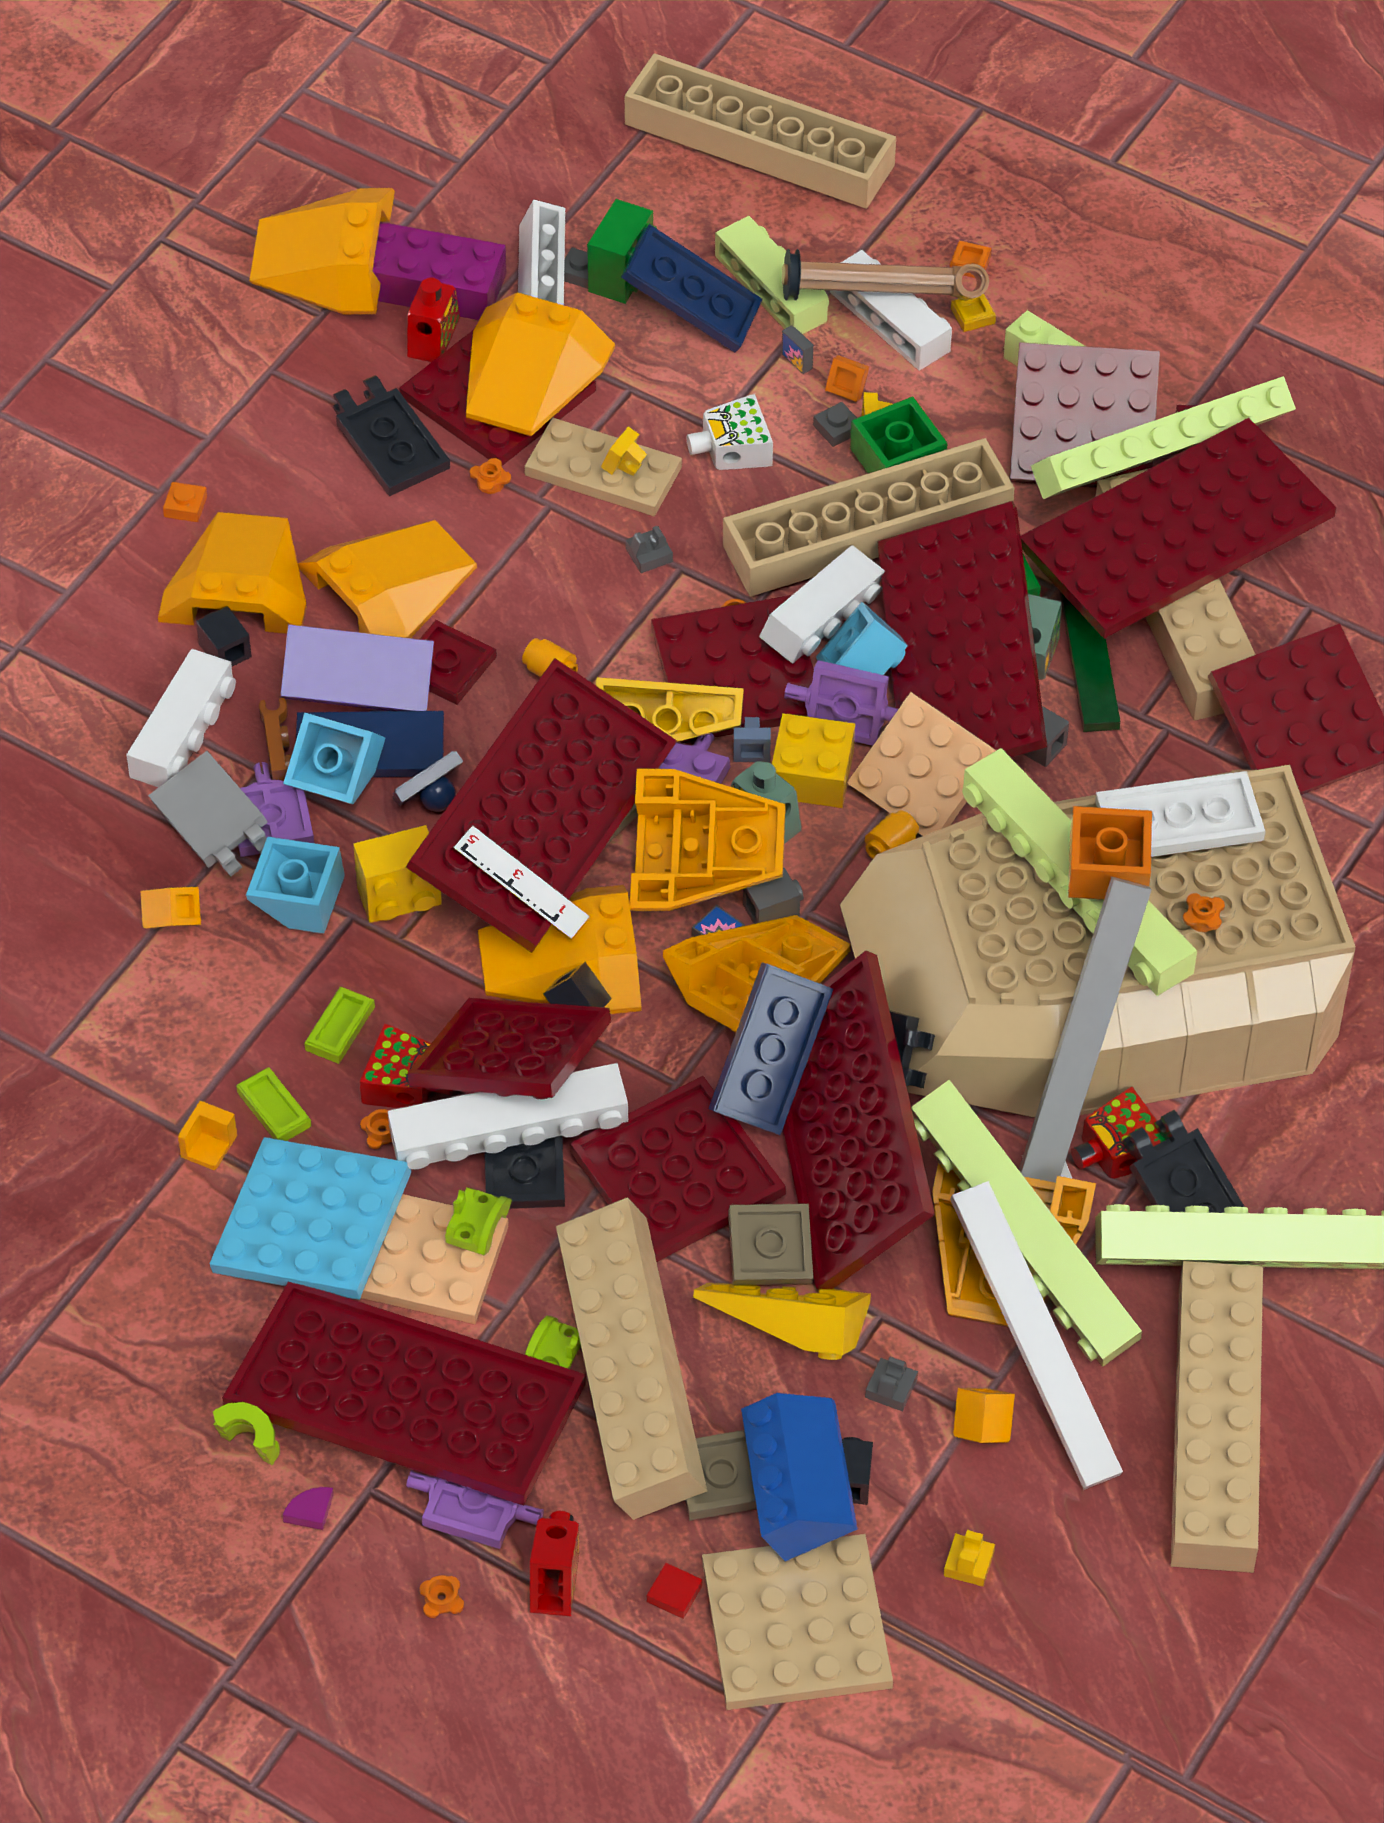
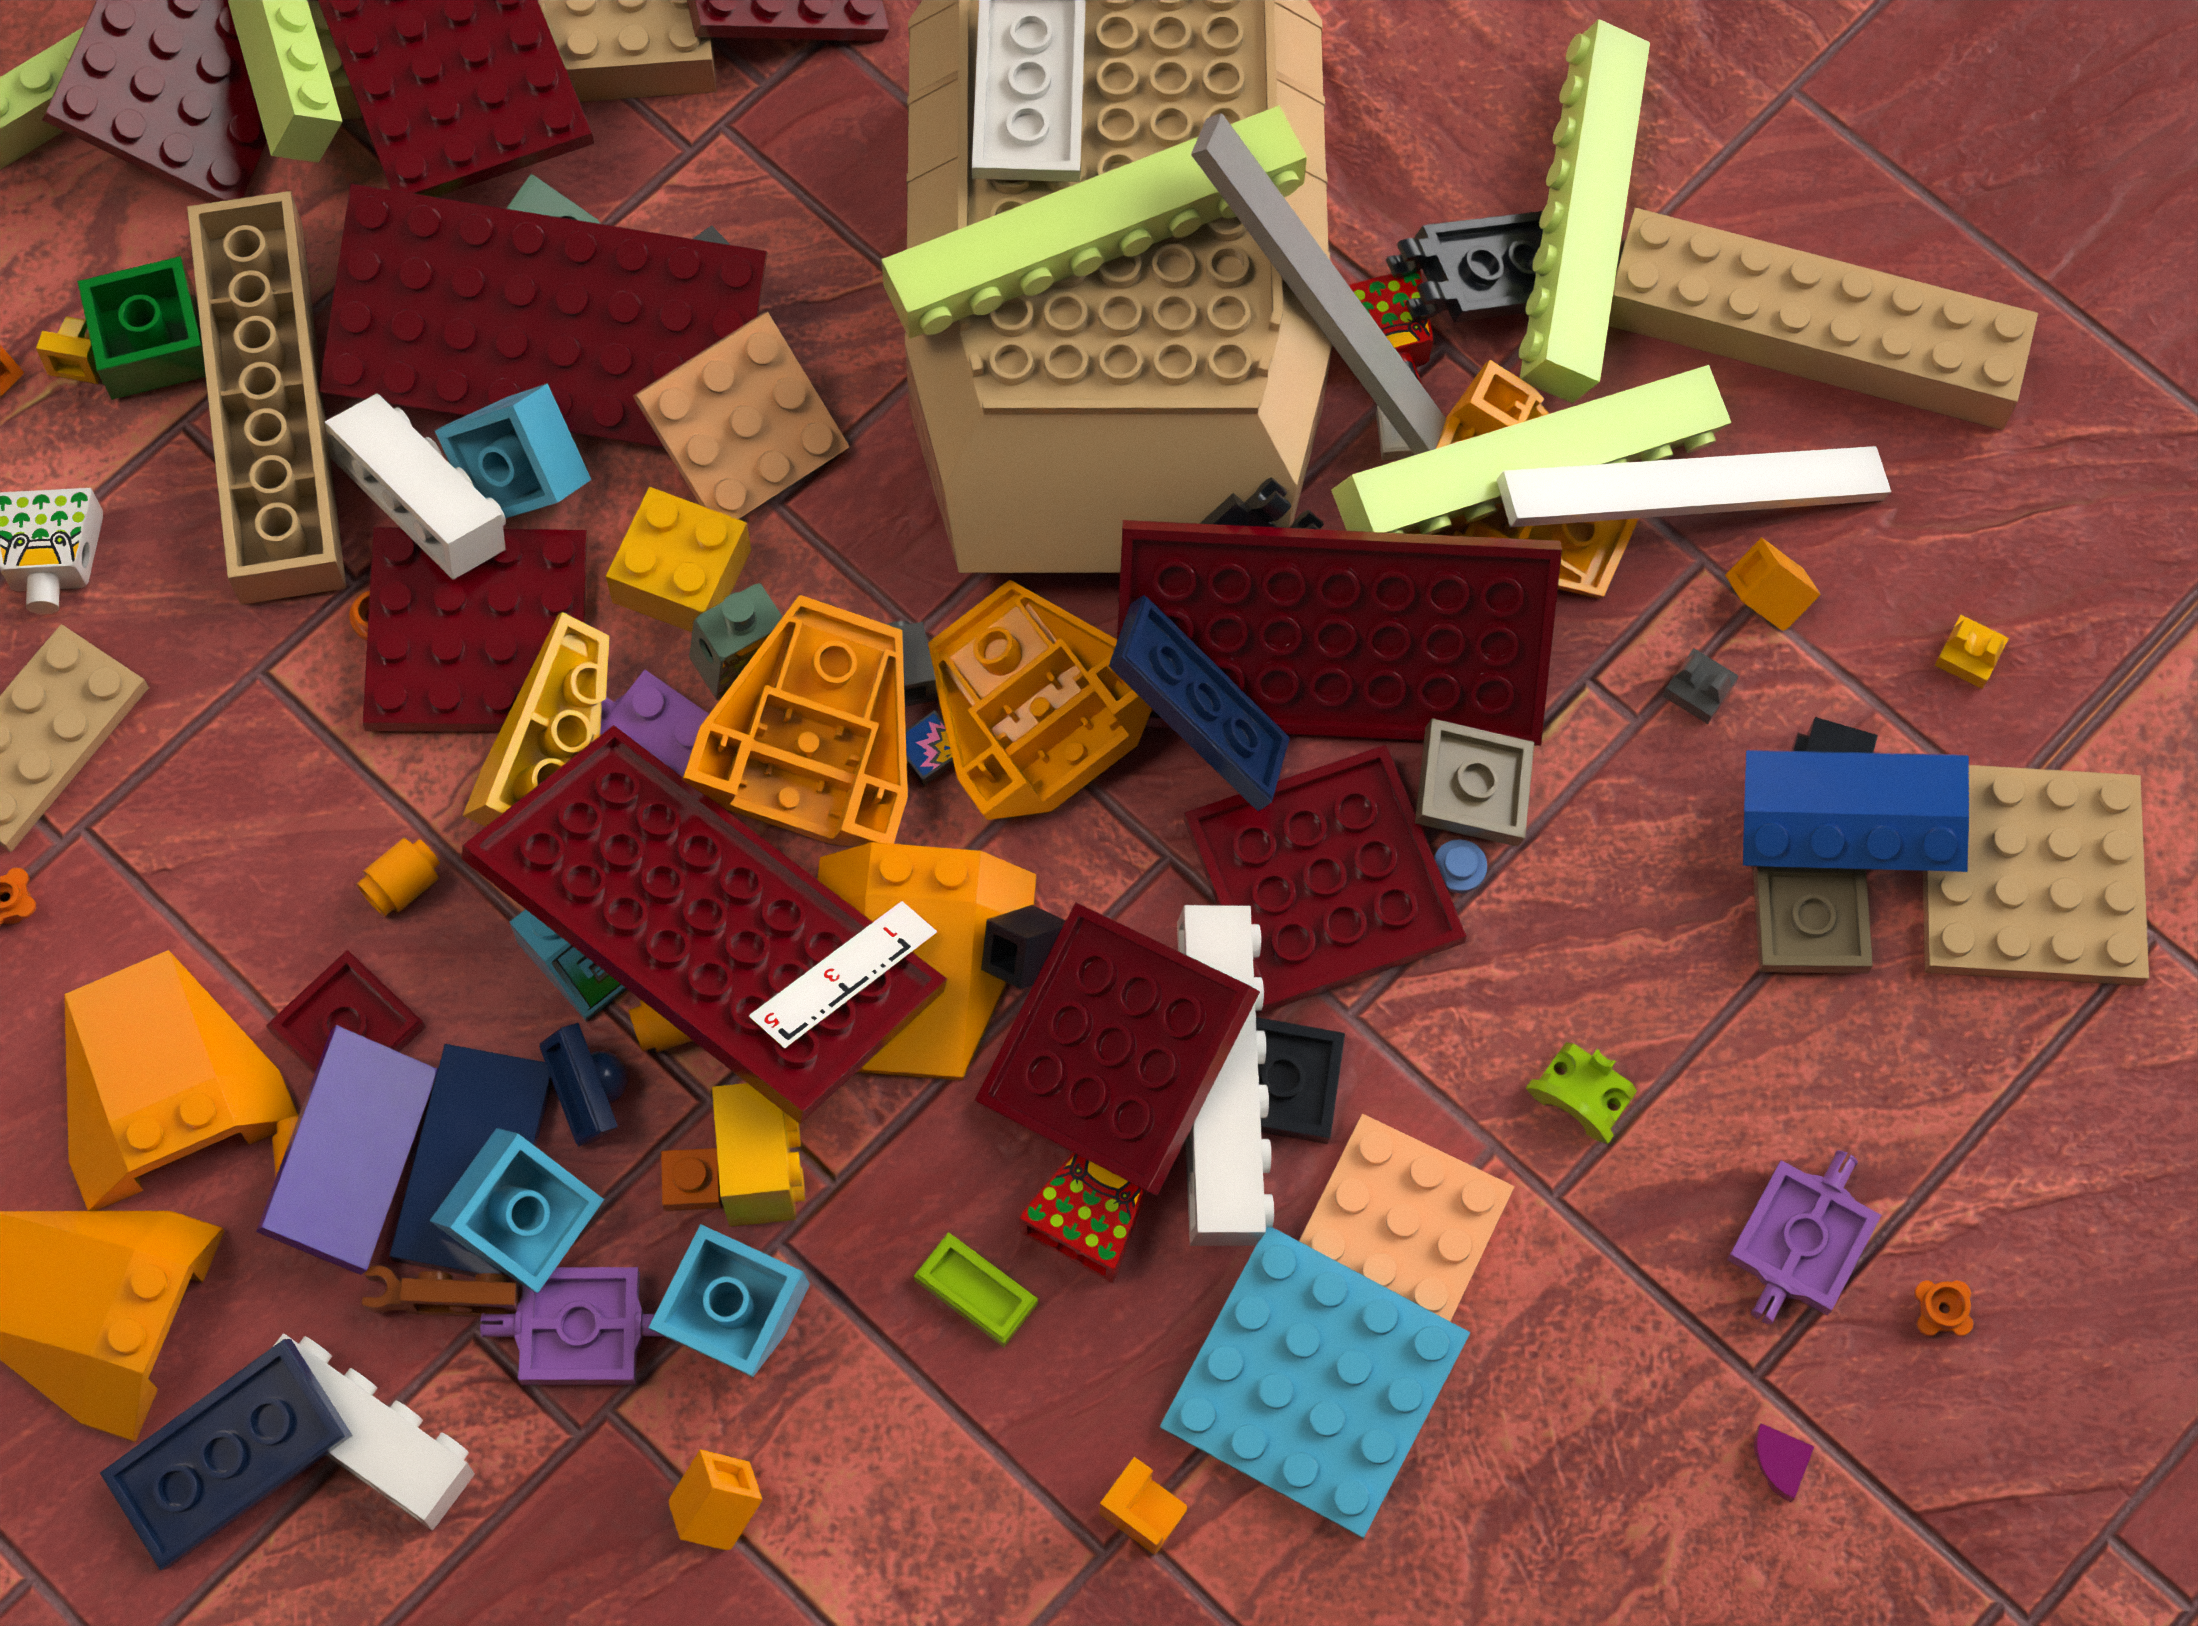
camera: 80 degrees left, 15 degrees up
light grey tile [148,751,268,877] -> none
black brick [196,606,252,667] -> none
lime piece [213,1402,280,1465] -> none
dark red plate [222,1281,586,1506] -> none
lime tile [236,1067,311,1141] -> none
orange plate [360,1109,392,1149] -> none
lime piece [445,1187,512,1255] -> none
red torso [530,1510,579,1617] -> none
tan brick [556,1197,707,1520] -> none
yellow tile [601,426,647,476] -> none
dark grey tile [626,526,673,573] -> none
red tile [647,1563,703,1619] -> none
yellow wedge [693,1283,871,1360] -> none
sand blue tile [733,717,771,762] -> none
medium lavender plate [784,660,898,746] -> none
dark grey plate [813,402,857,447] -> none
light orange brick [864,810,919,859] -> none
dark green tile [1059,590,1121,732] -> none
orange brick [1068,806,1152,900] -> none
orange plate [1183,893,1225,932] -> none
none -> dark blue tile [100,1339,353,1570]
none -> medium blue plate [1434,839,1487,893]

